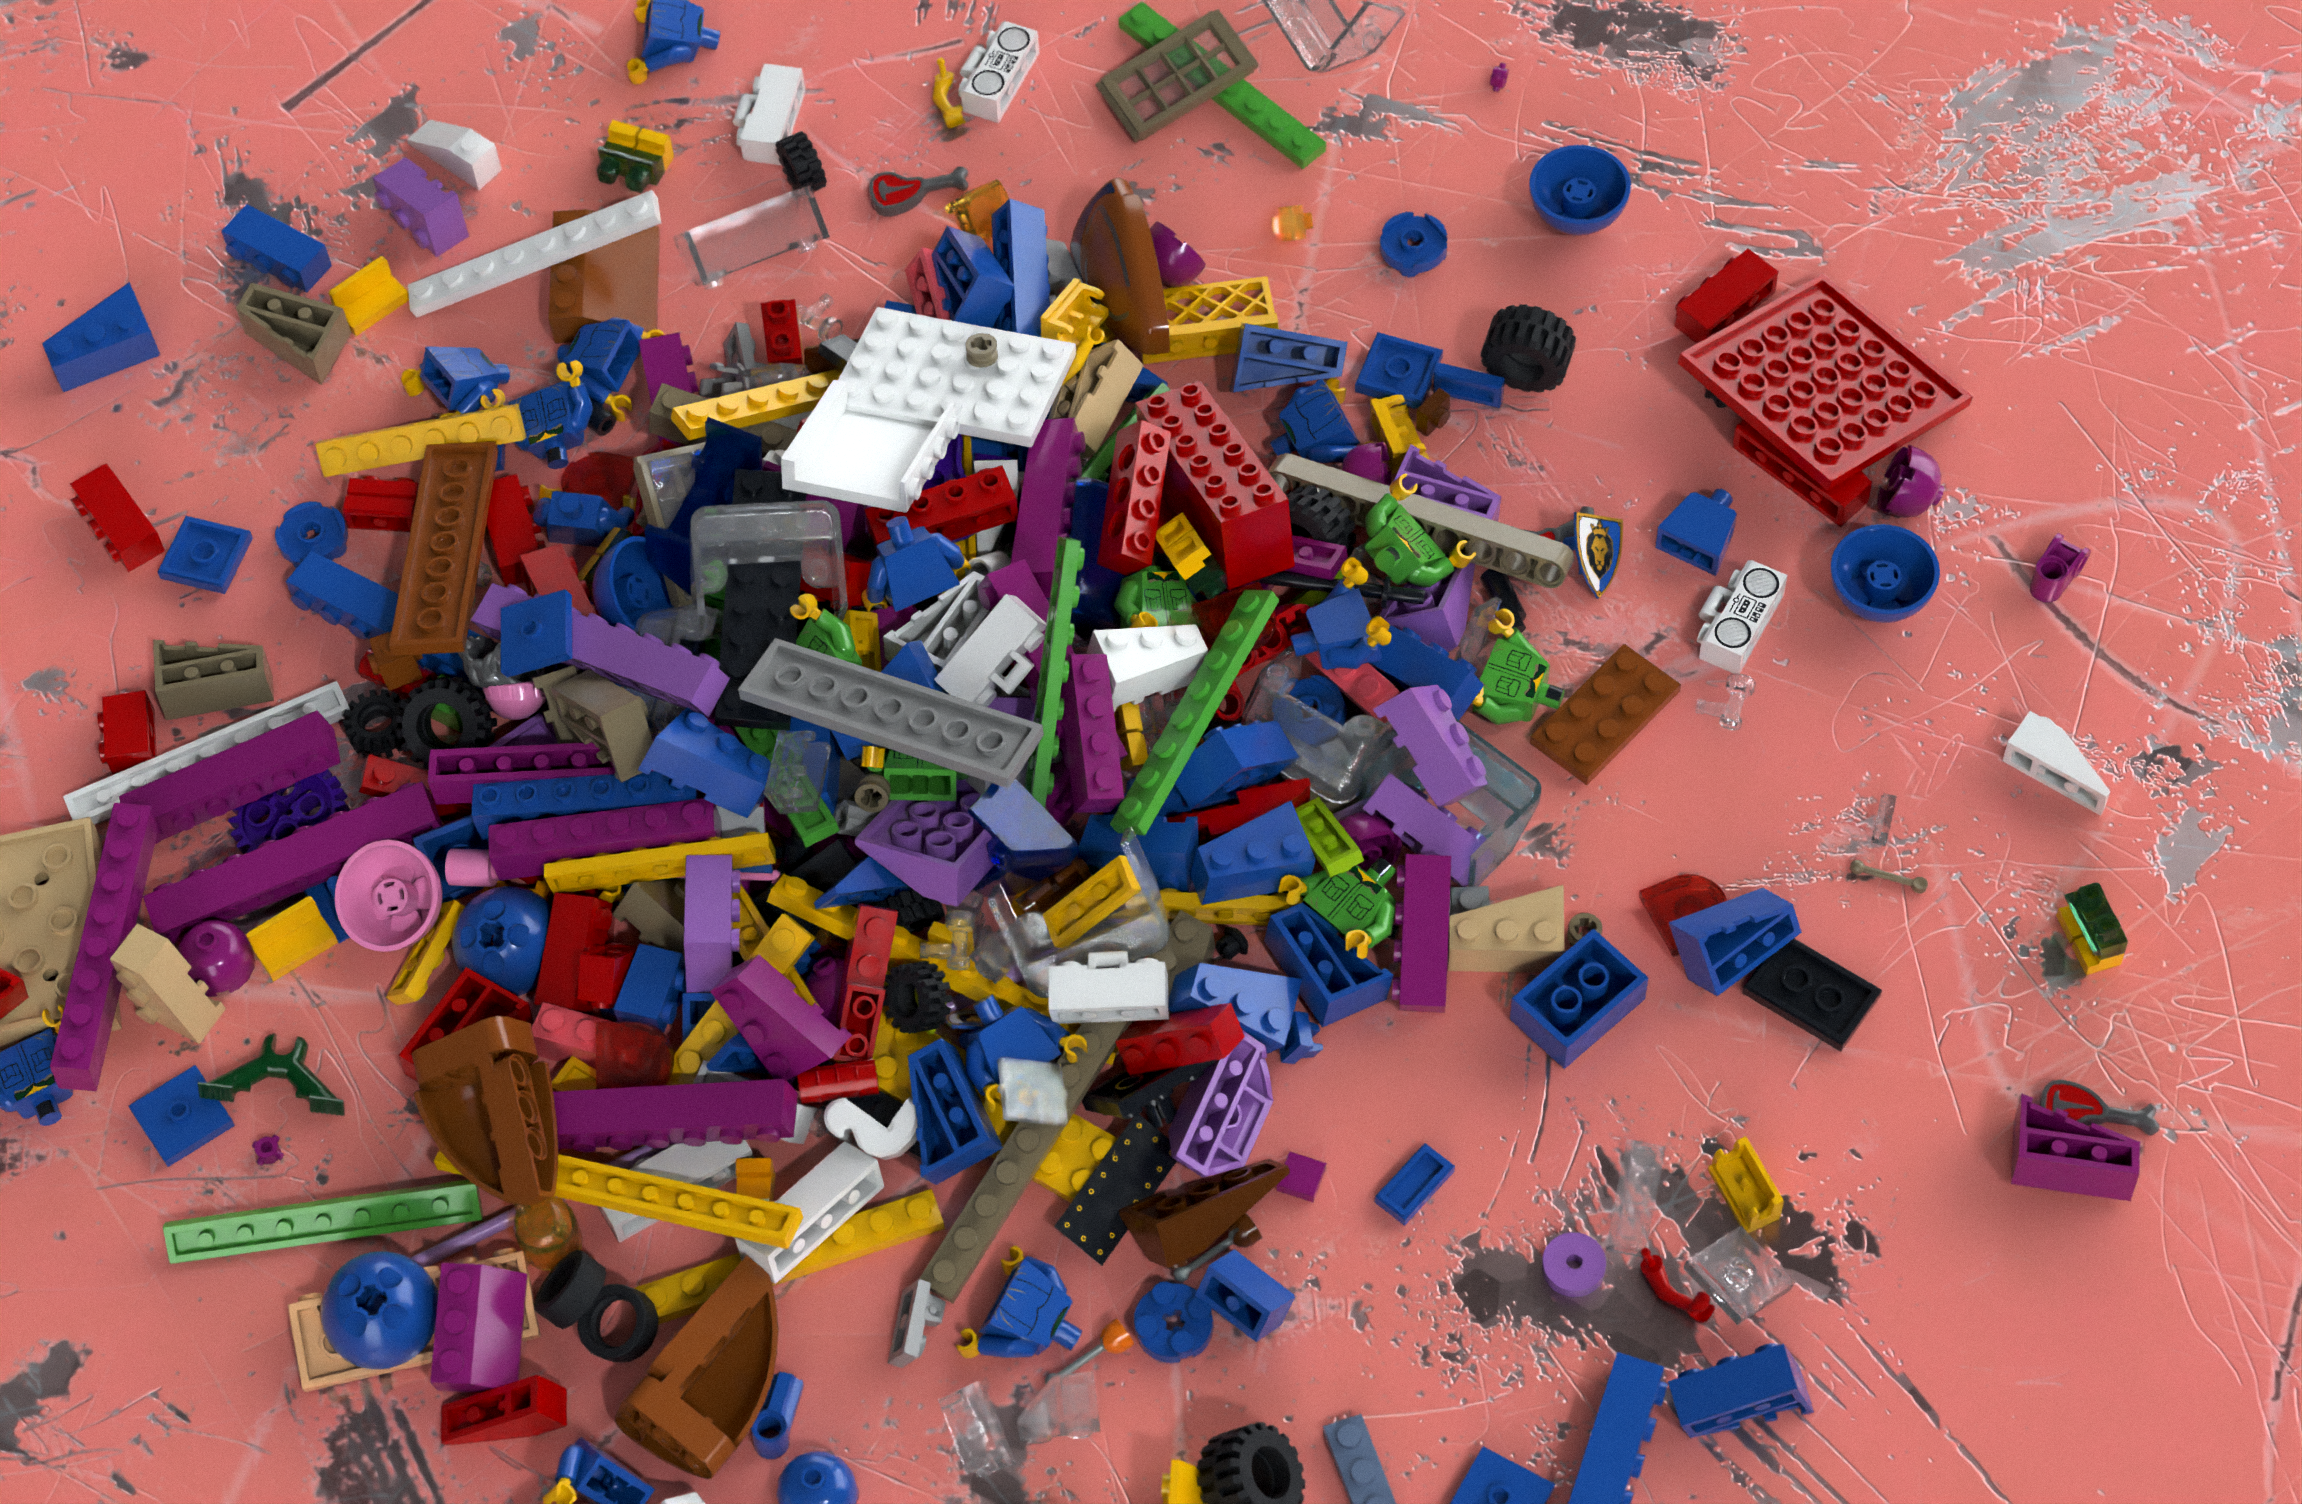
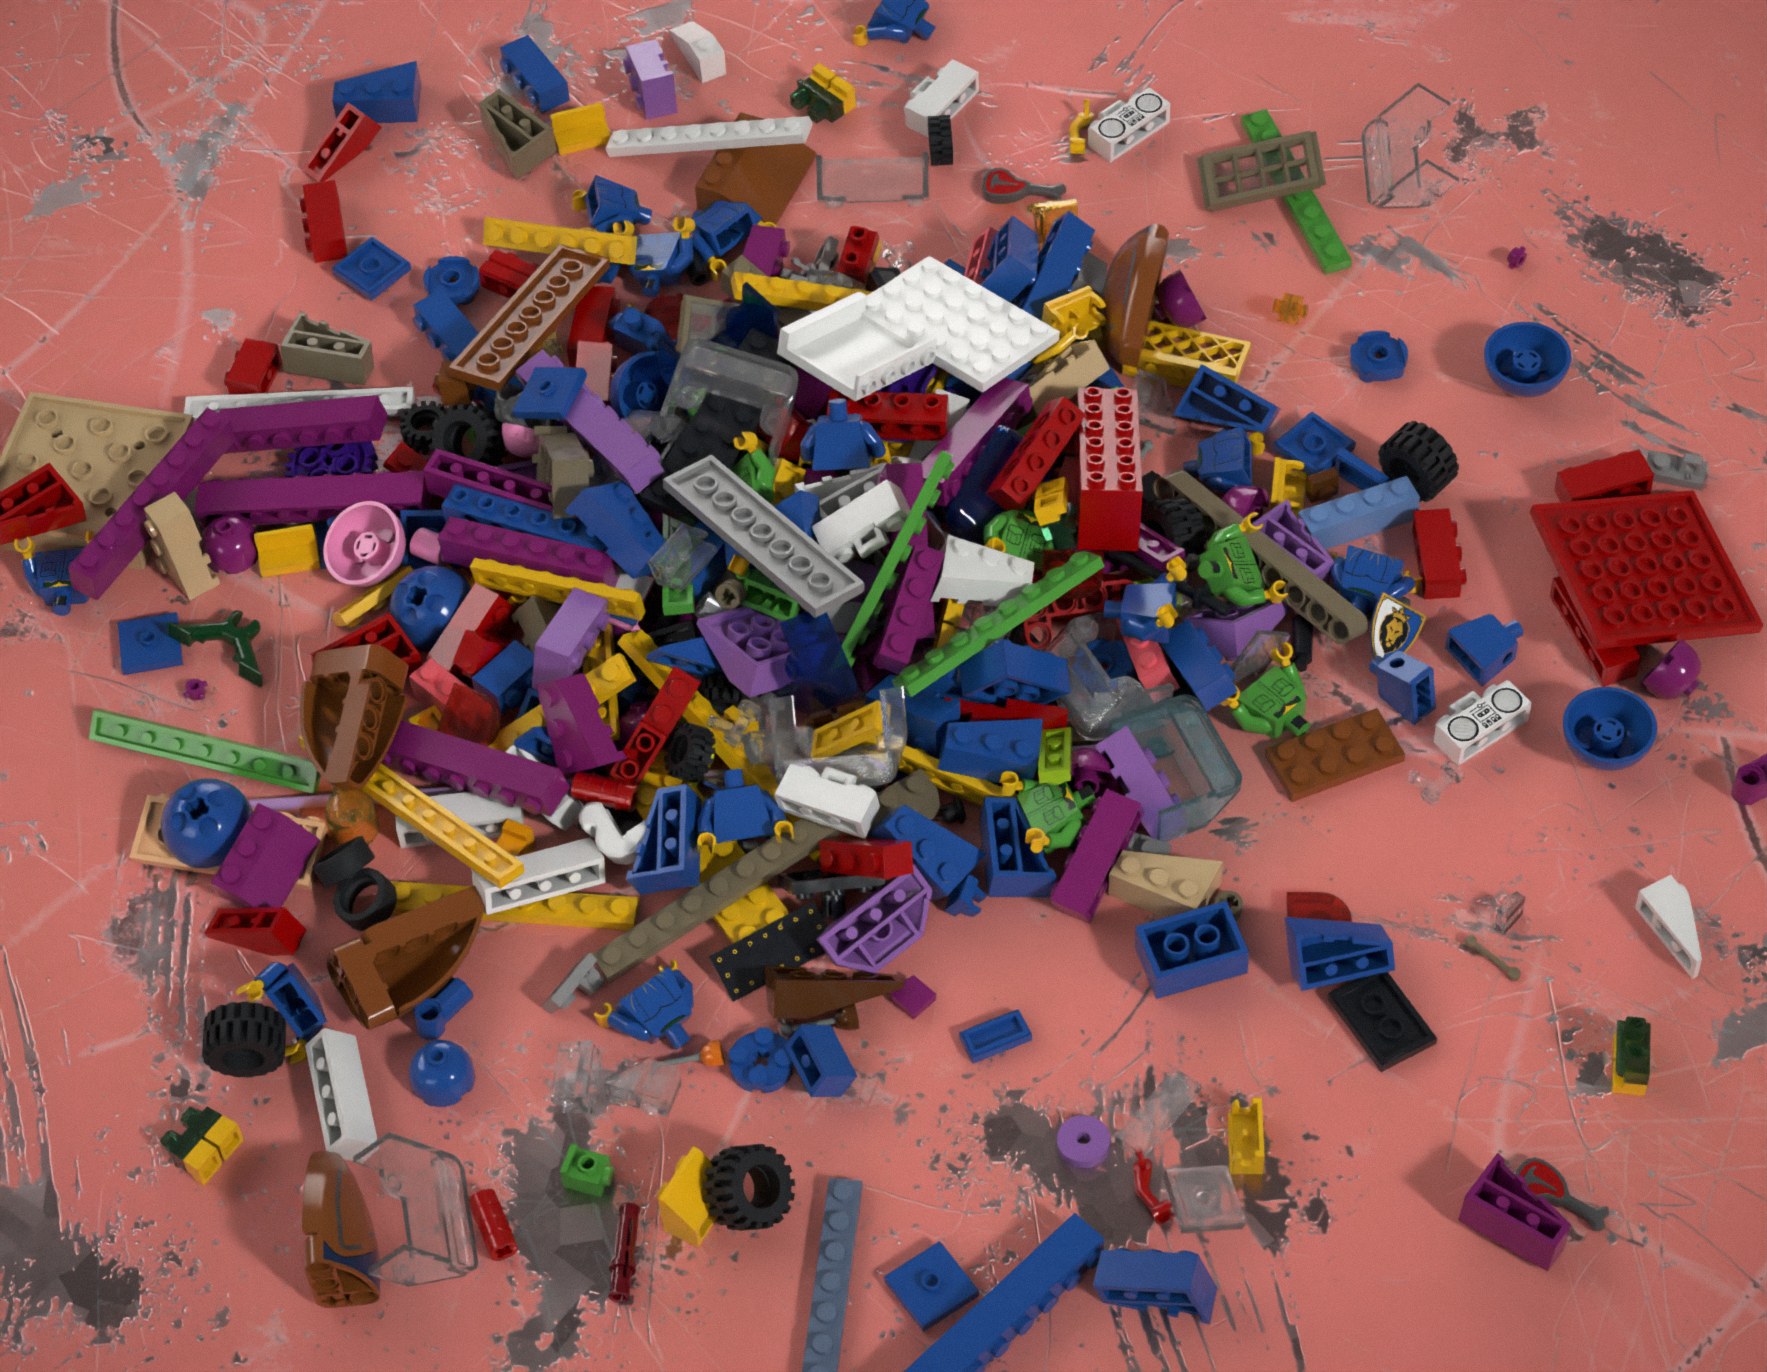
camera: 25 degrees right, 5 degrees down
dark tan bush [965,333,998,368] -> none
clear piece [997,1057,1068,1127] -> none
medium lavender wedge [1373,685,1488,807] -> none
none -> red slope [301,103,381,182]
none -> clear wing [1131,369,1177,436]
none -> medium blue brick [1298,476,1420,550]
none -> blue torso [1330,545,1423,615]
none -> blue torso [1369,651,1436,725]
none -> red brick [1411,508,1467,600]
none -> light grey hinge [1647,450,1708,491]

